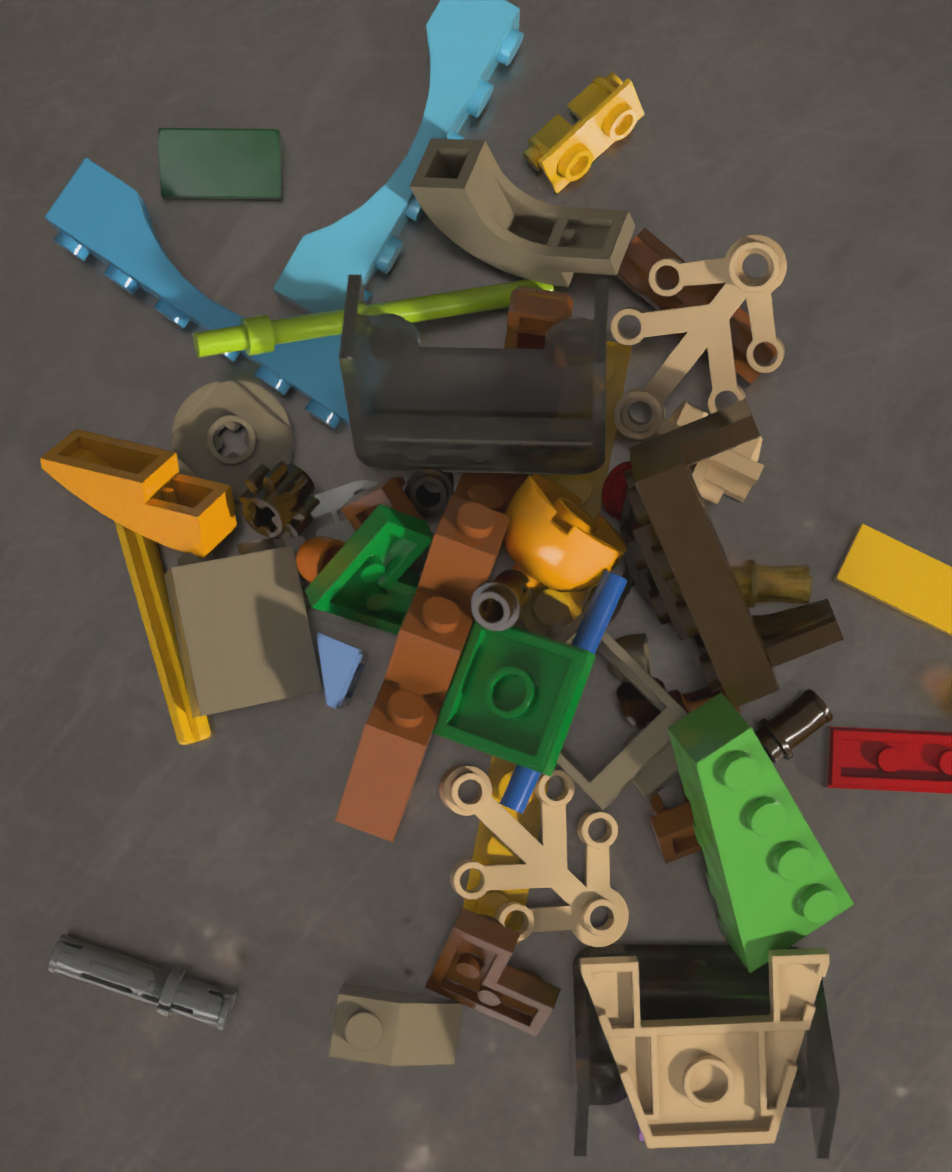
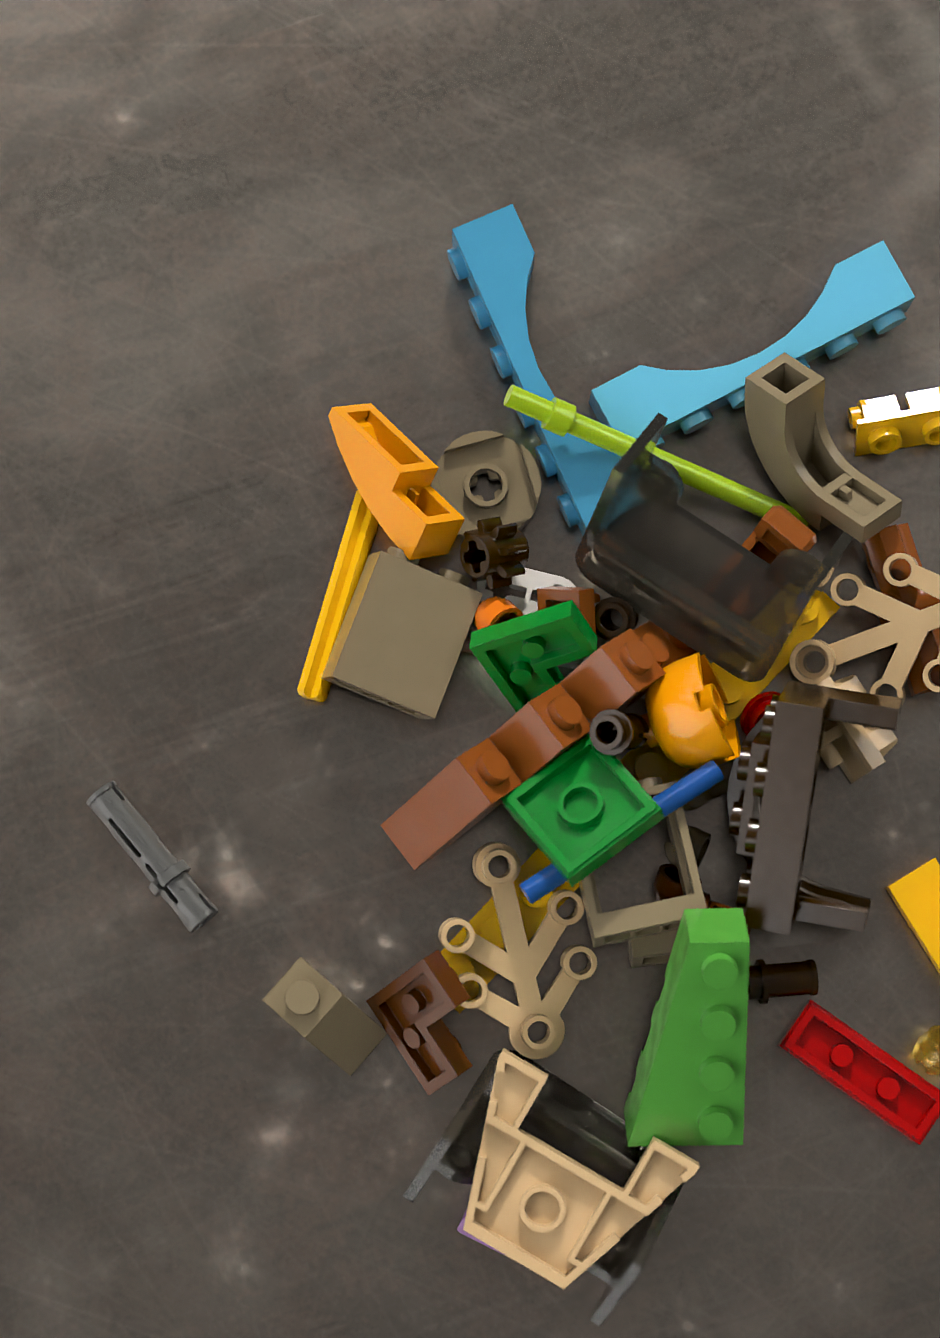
camera: 25 degrees right, 5 degrees down
dark green slope [158,128,283,200] -> none
medium blue slope [317,632,369,709] -> none
dark orange tile [650,784,702,864] -> none
clear yellow axle [731,560,812,608] -> none

